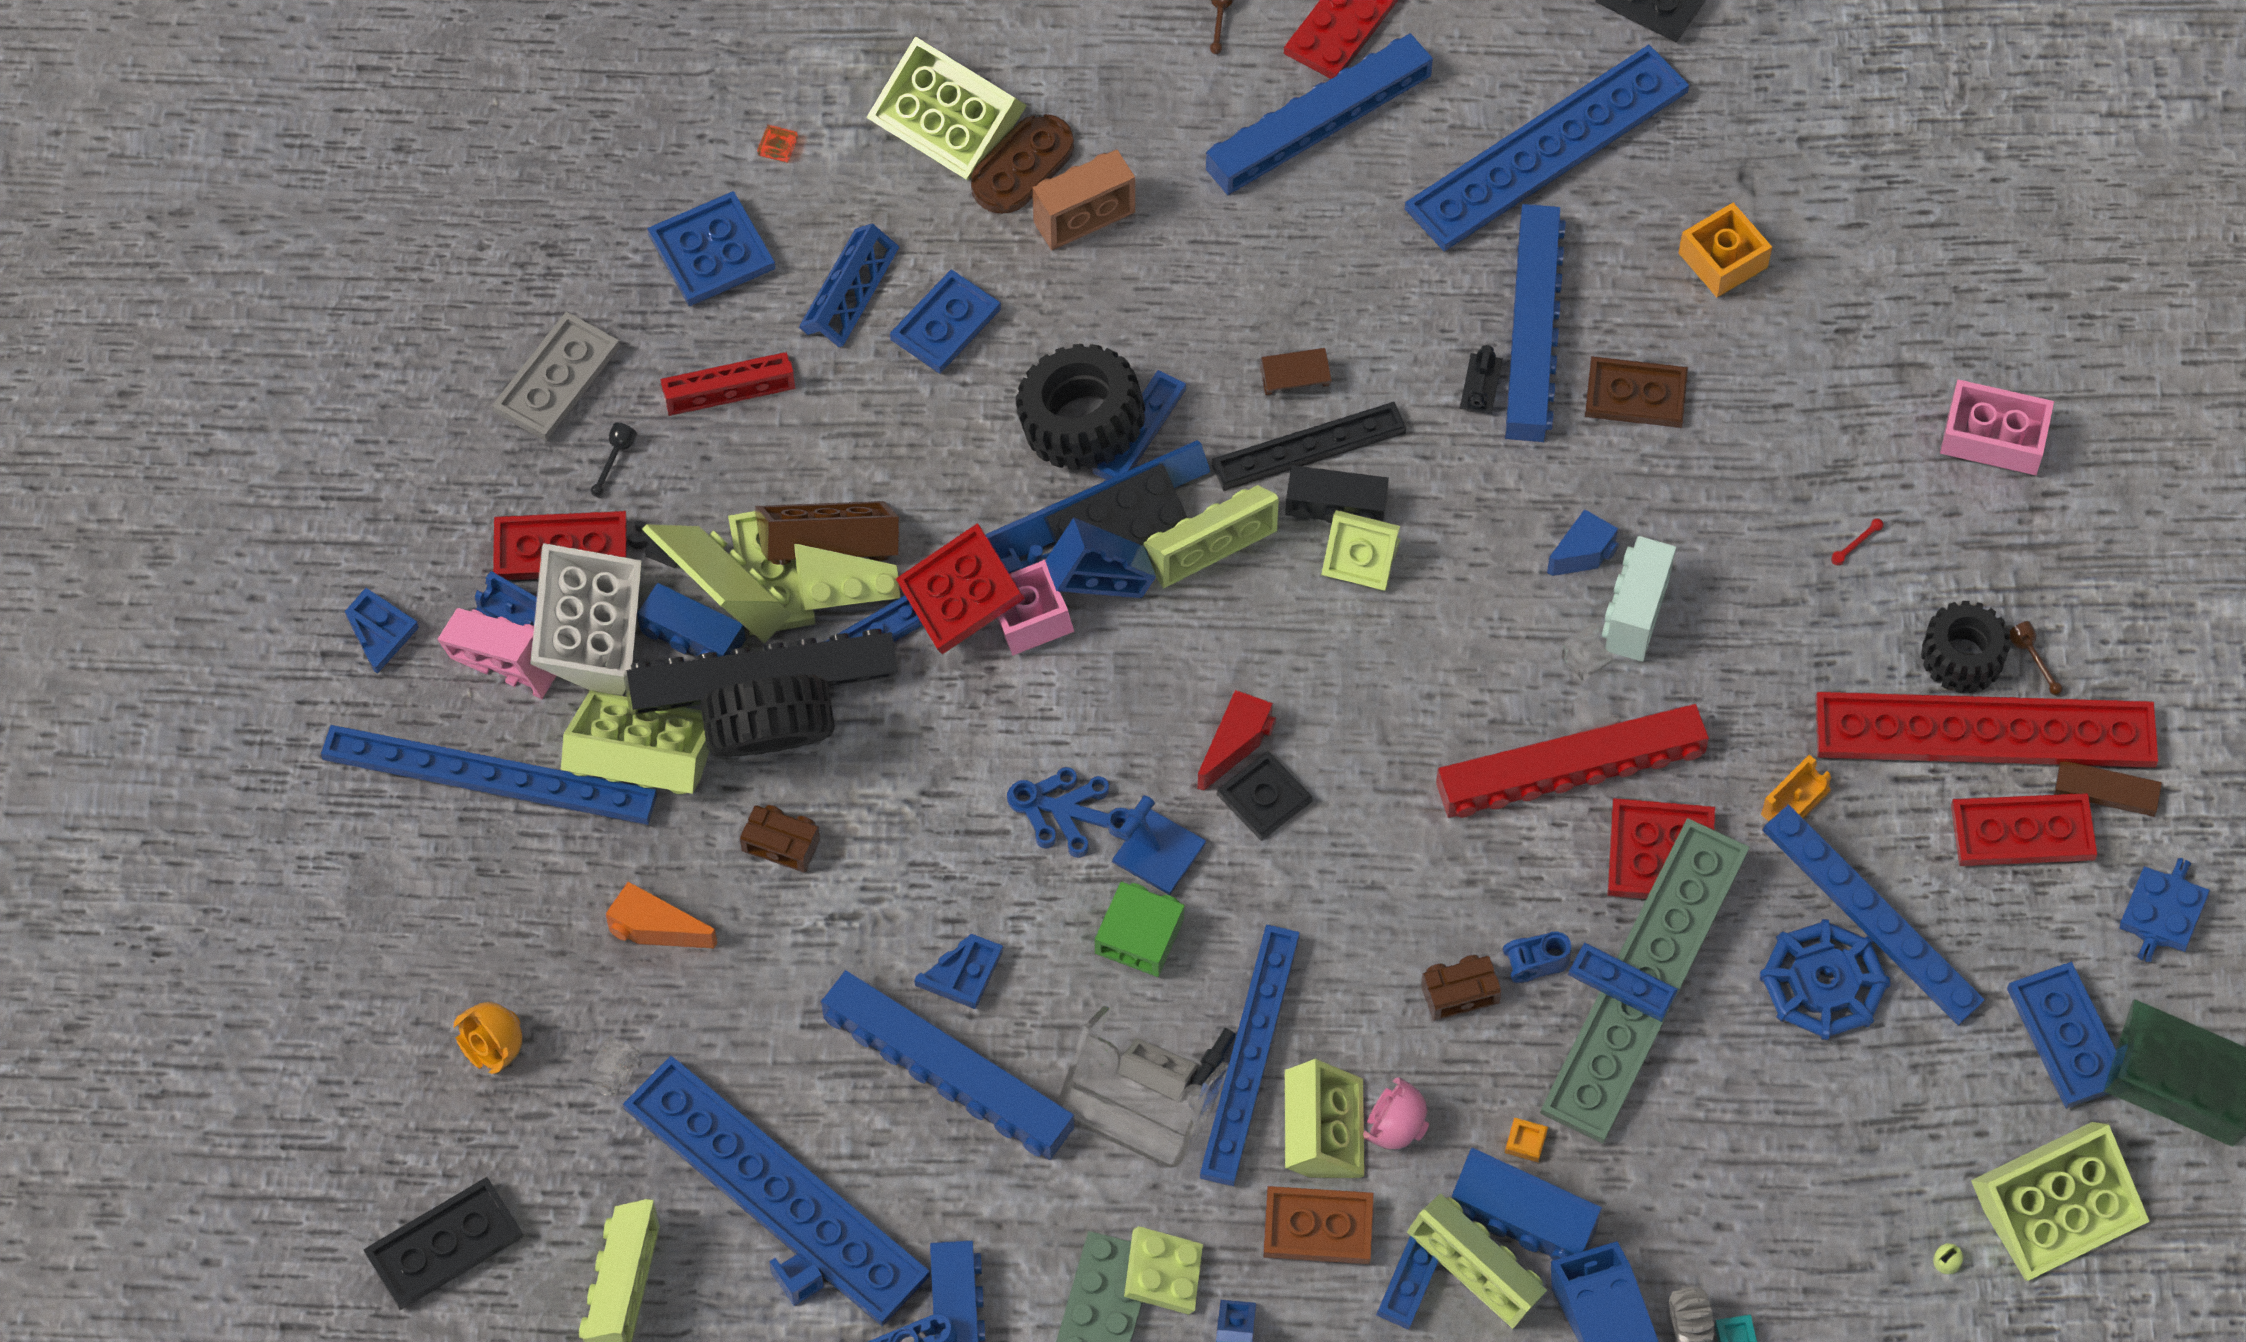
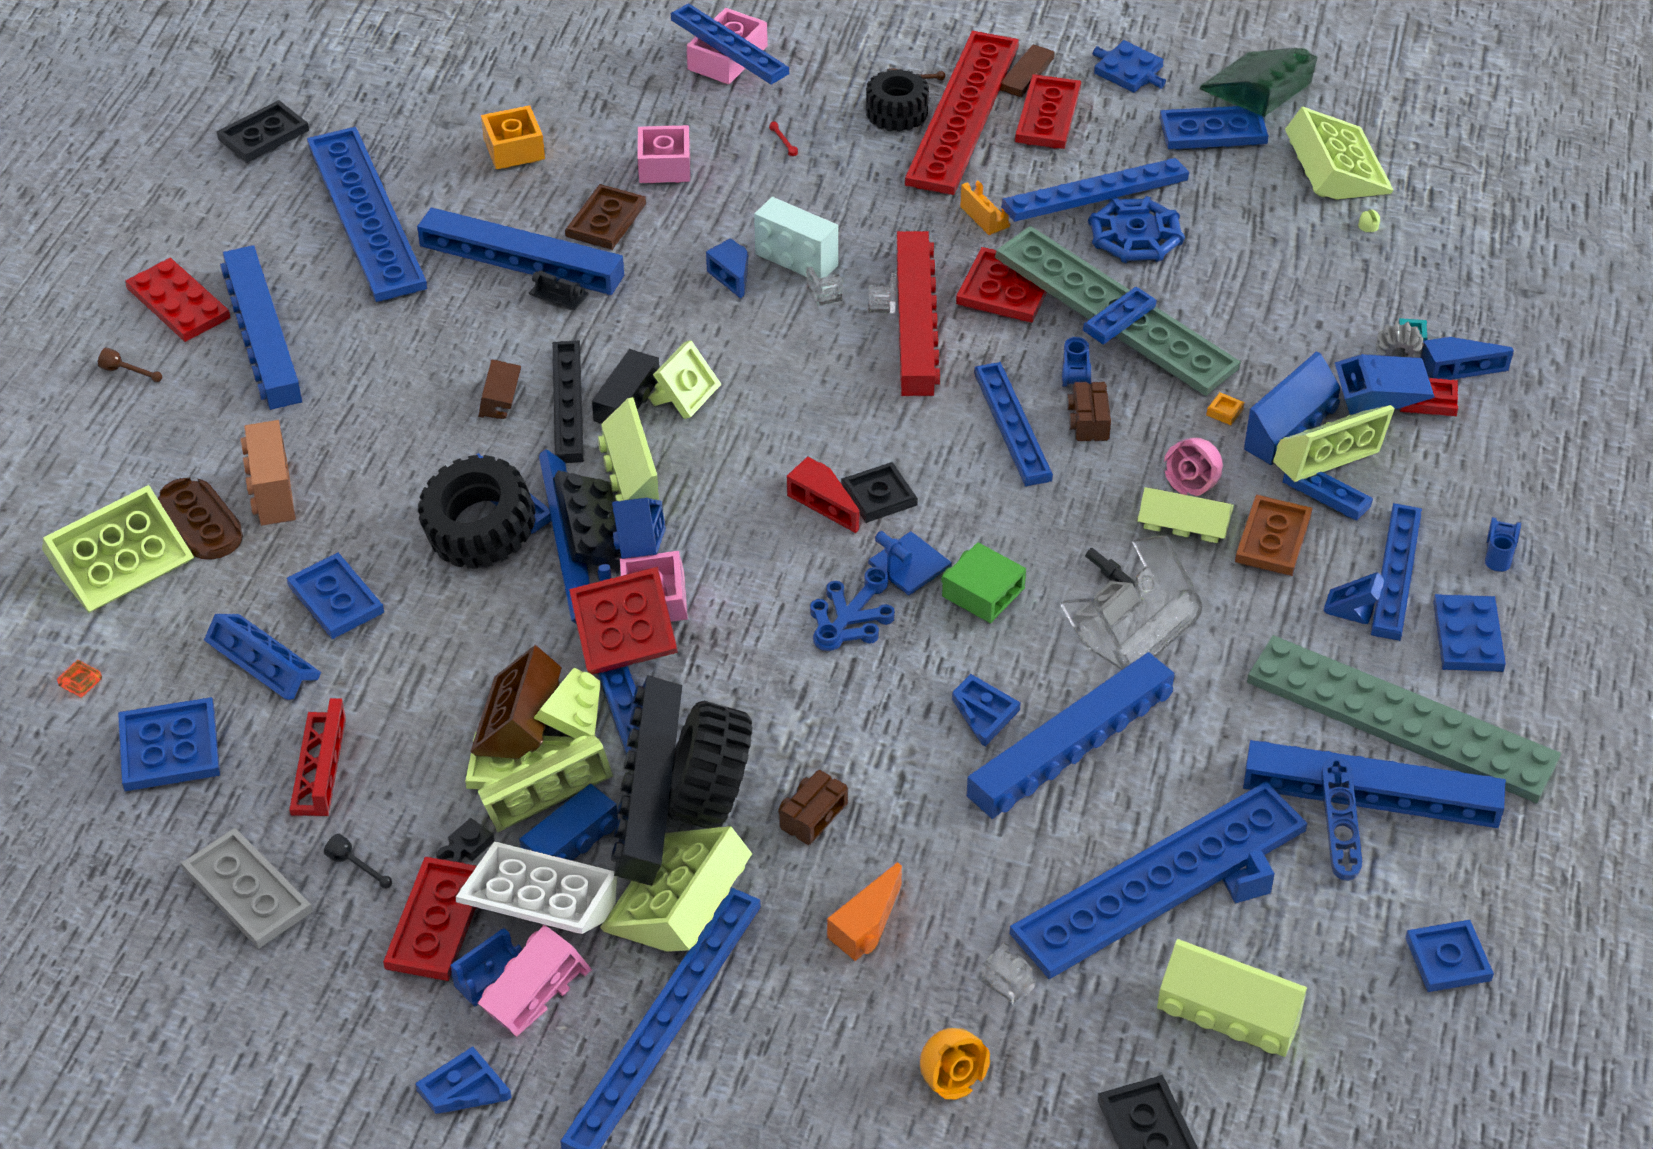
camera: 75 degrees left, 15 degrees down
yellowish green plate [1124,1226,1203,1315] -> none
blue plate [1200,924,1300,1187] -> none
none -> bright pink brick [638,125,690,183]
none -> blue tile [670,3,789,85]
none -> blue tile [974,362,1053,487]

